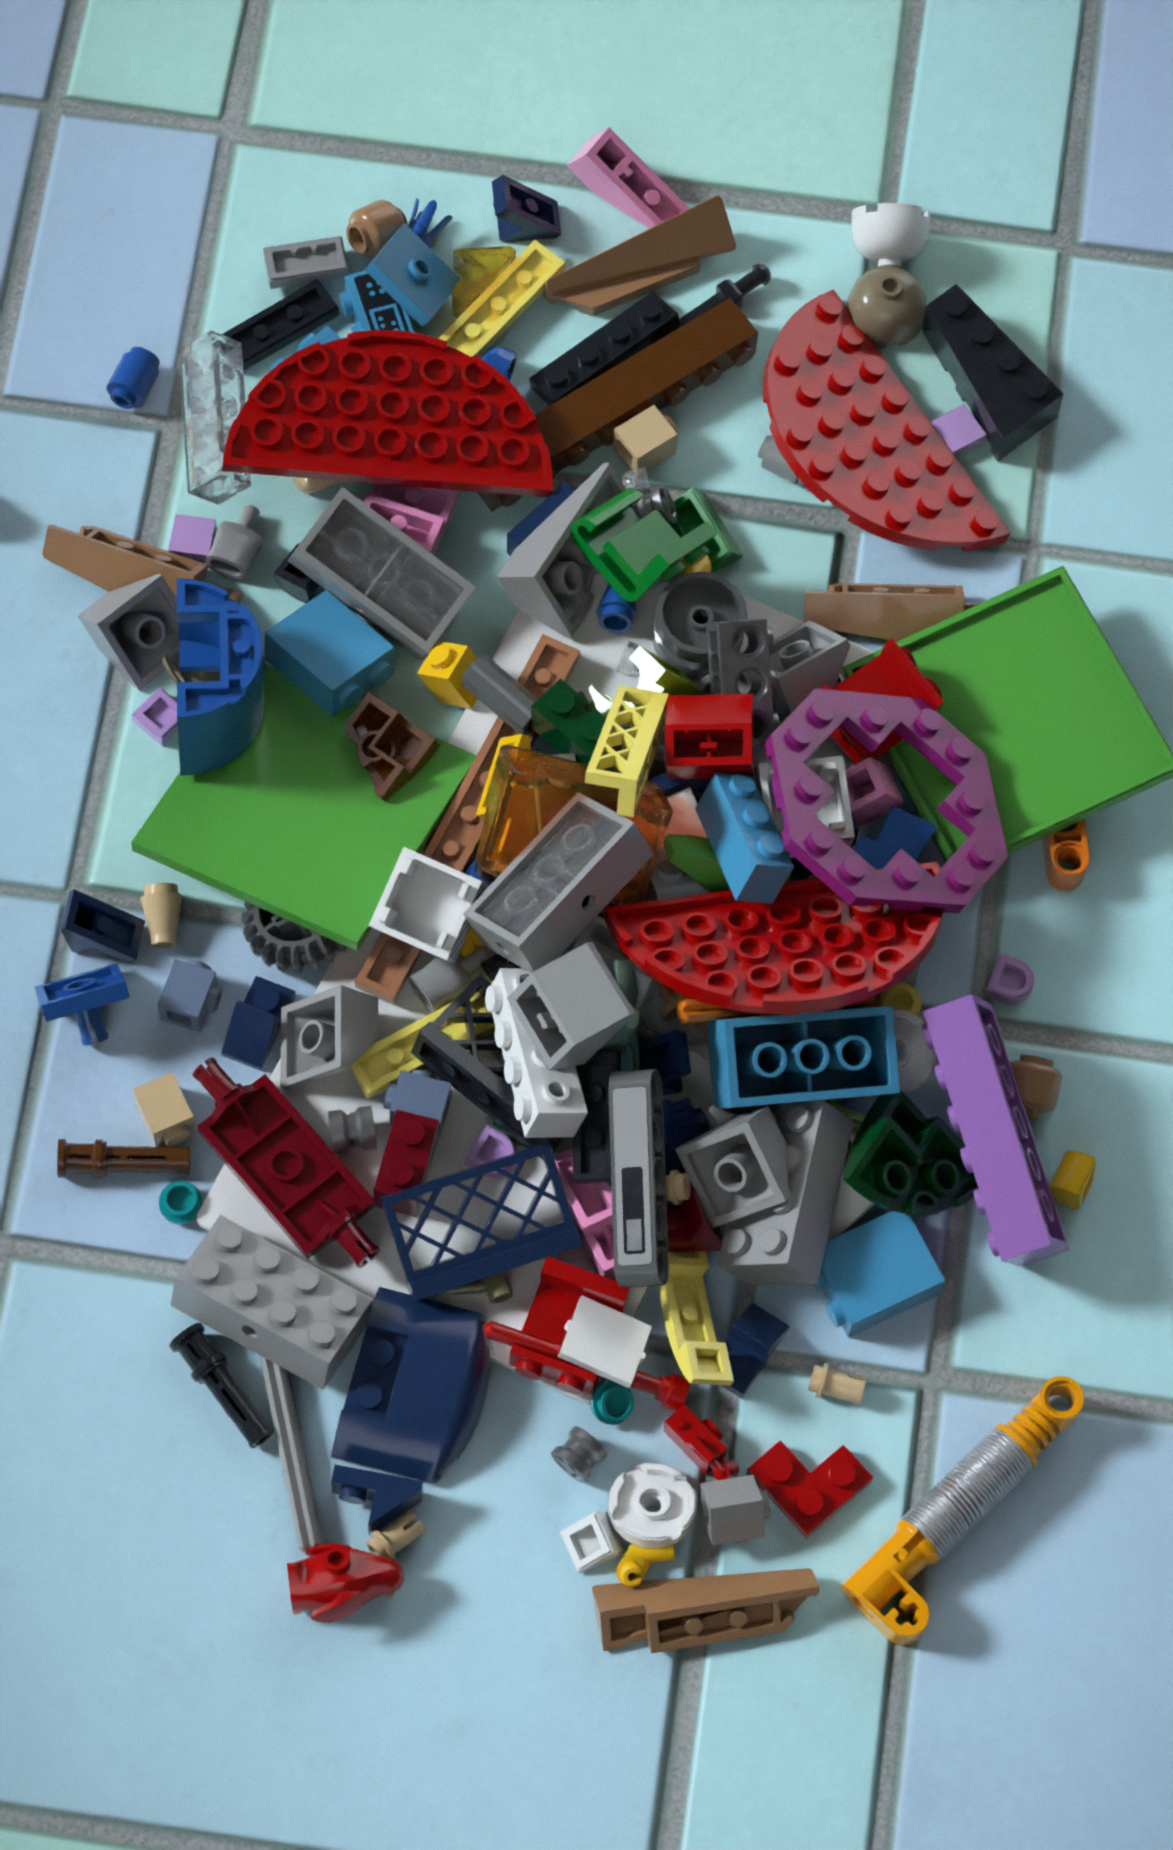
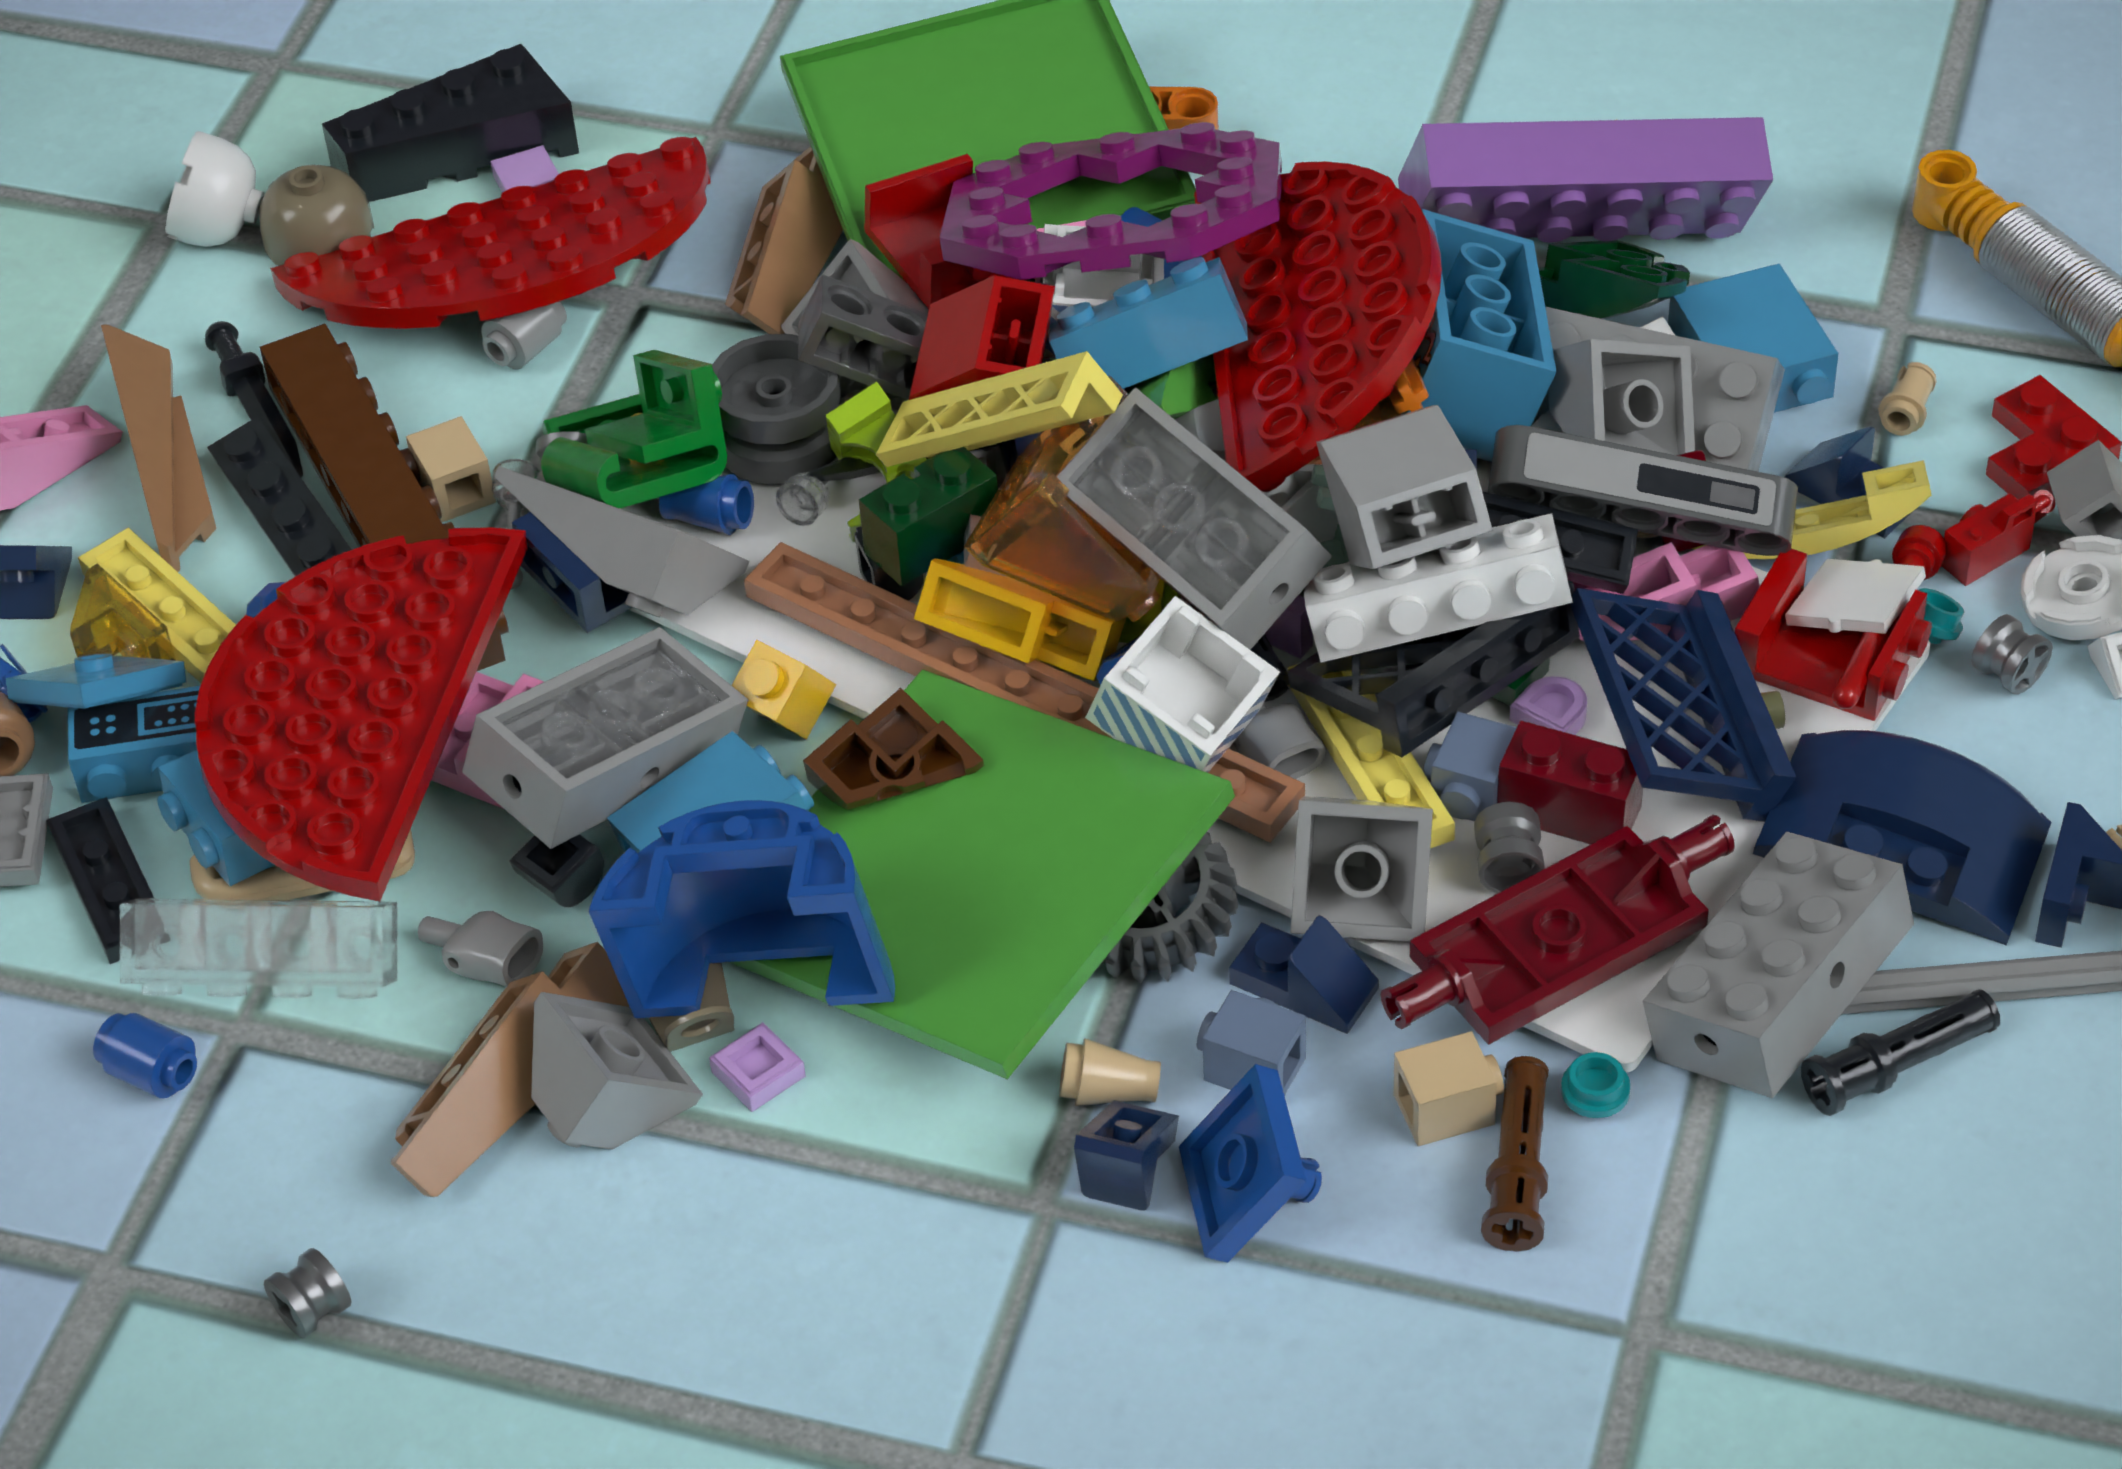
camera: 75 degrees left, 20 degrees down
lavender tile [168,514,217,562] -> none
dark grey axle [461,655,538,735] -> none

